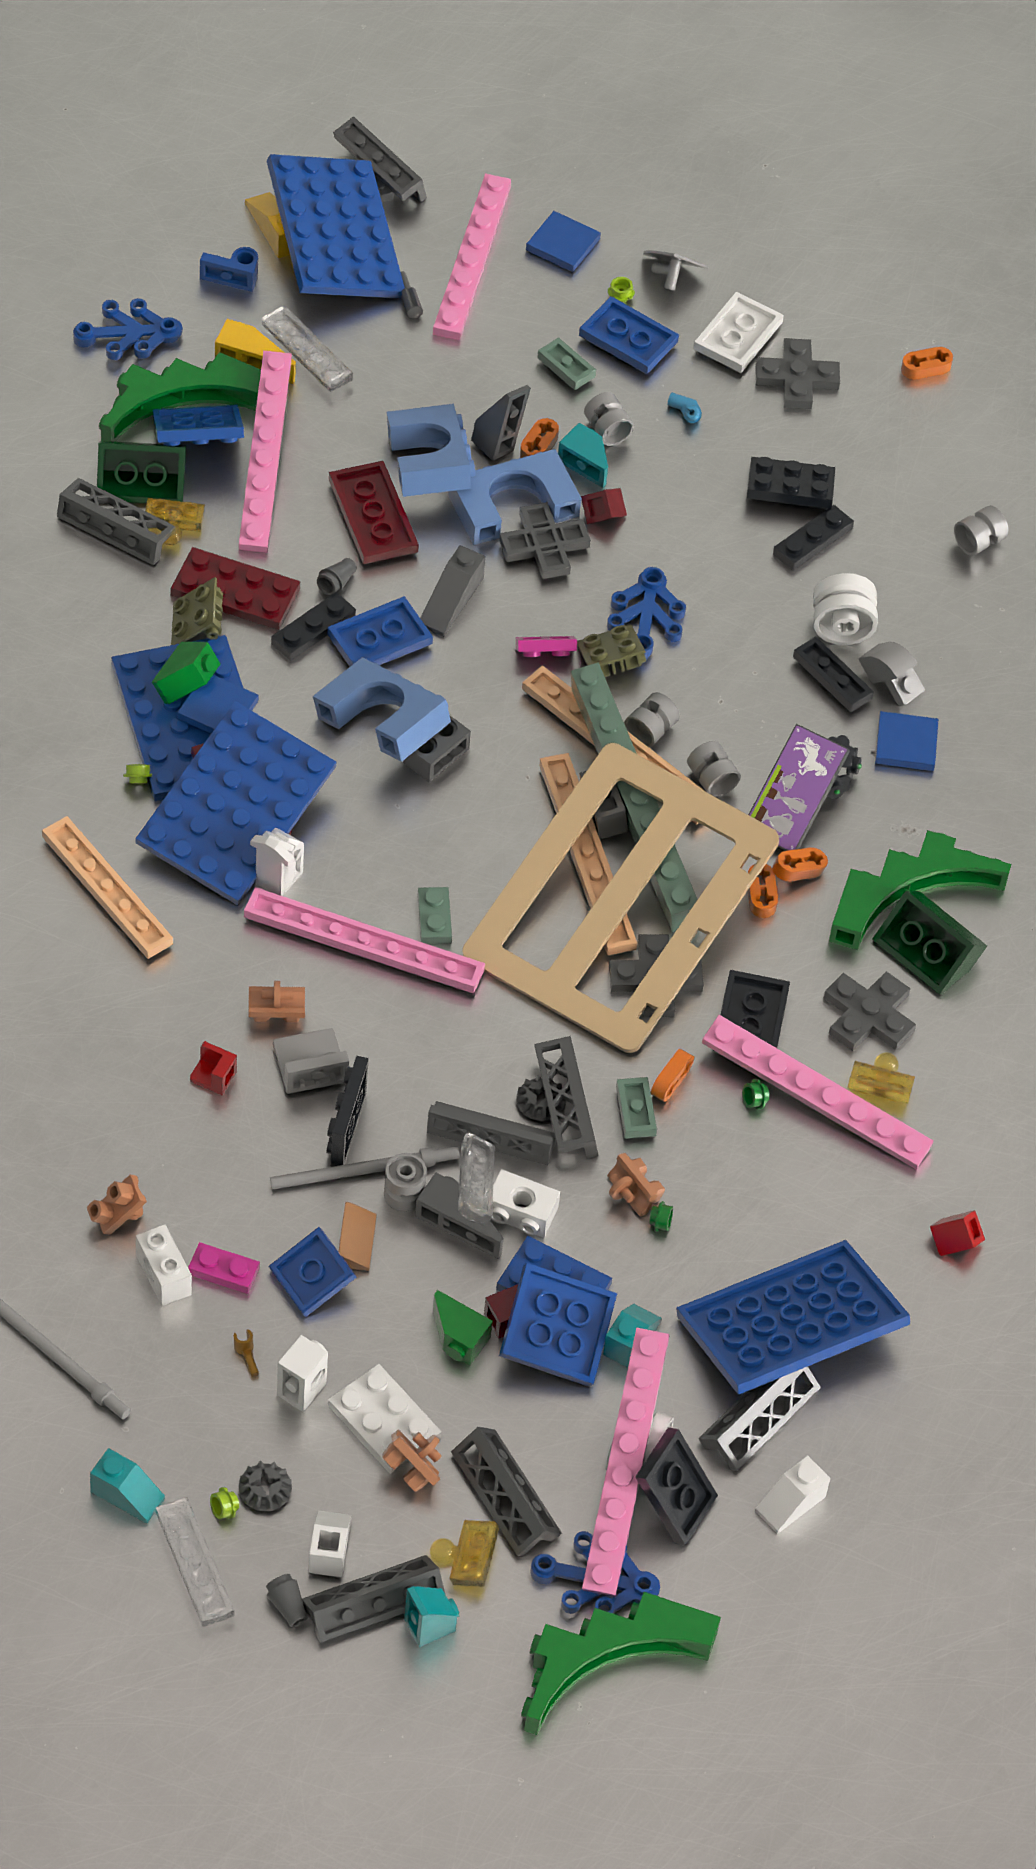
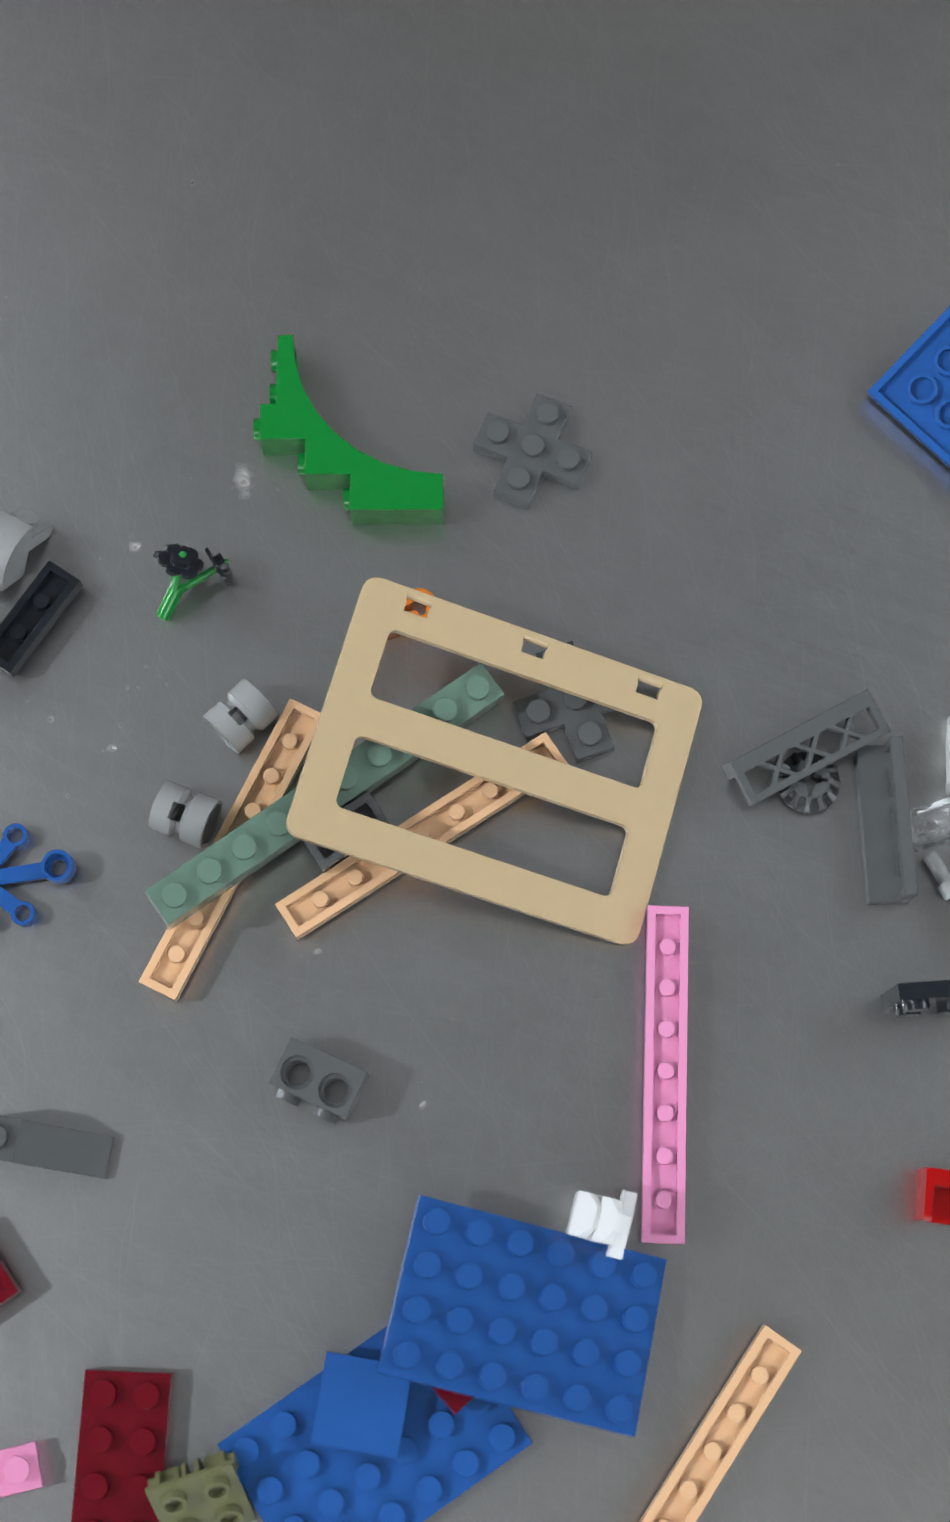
camera: 100 degrees left, 20 degrees up
lime plate [123,764,152,783] -> none
green slope [152,641,221,704] -> none
nougat hips [249,981,305,1022] -> none
black plate [271,592,356,661] -> none
light grey bracket [273,1028,349,1094] -> none
medium blue arch [313,657,451,762] -> none
dark grey cone [317,558,357,595] -> none
blue plate [327,596,433,667] -> none
sand green plate [418,887,452,944] -> none
dark pink plate [516,636,577,657] -> none
olive hinge [577,624,646,677] -> none
nougat hips [607,1153,665,1217] -> none
sand green plate [616,1077,657,1139] -> none
green plate [649,1201,673,1232] -> none
orange beam [651,1049,694,1102] -> none
bright pink plate [702,1015,933,1170] -> none
black plate [713,970,790,1051] -> none
green plate [742,1079,770,1109] -> none
medium lavender tile [748,724,850,851] -> none
orange beam [772,847,828,881] -> none
clear yellow plate [847,1052,915,1104] -> none
dark green slope [872,890,987,994] -> none
blue tile [875,711,939,771] -> none
red panel [930,1210,985,1256] -> none

